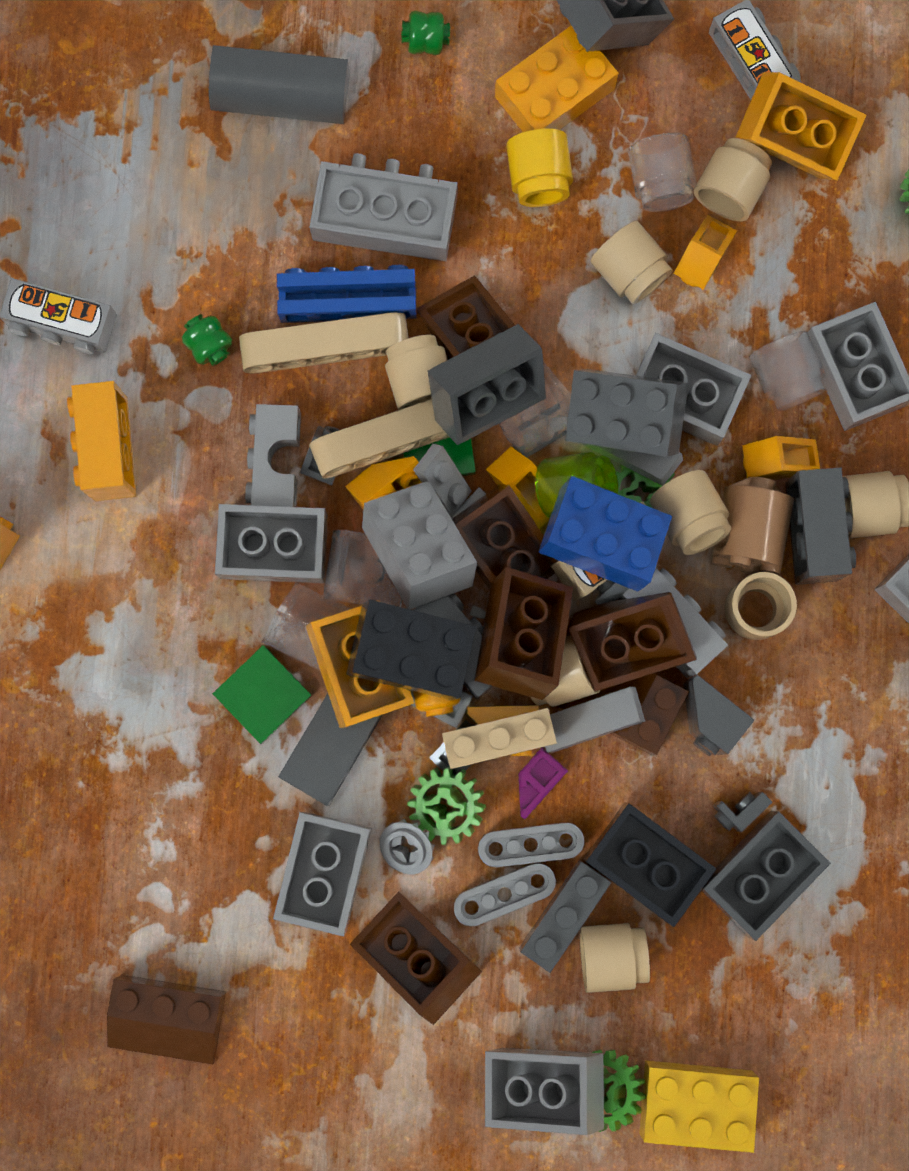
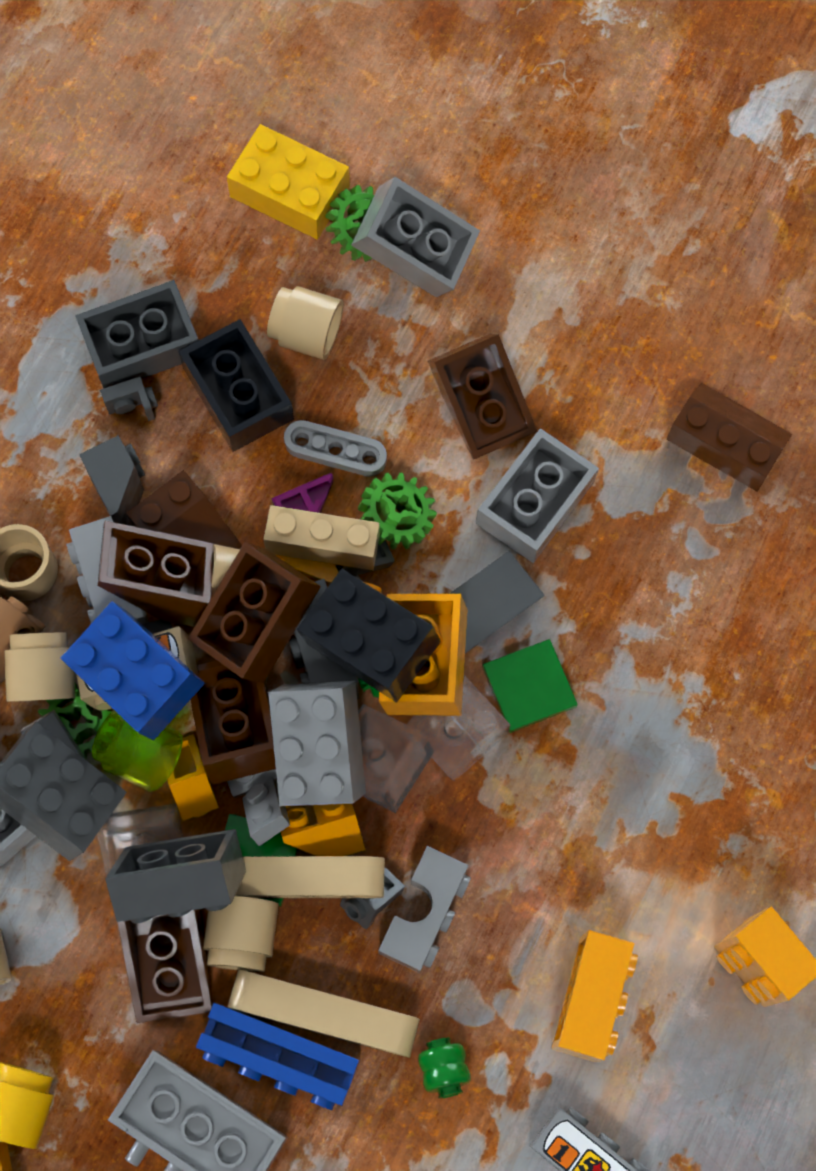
camera: 160 degrees left, 10 degrees down
light grey brick [215,504,328,583] -> none
light grey gear [380,819,435,874] -> none
light grey plate [454,863,556,927] -> none
dark grey brick [519,860,611,973] -> none
light grey tile [545,686,645,753] -> none

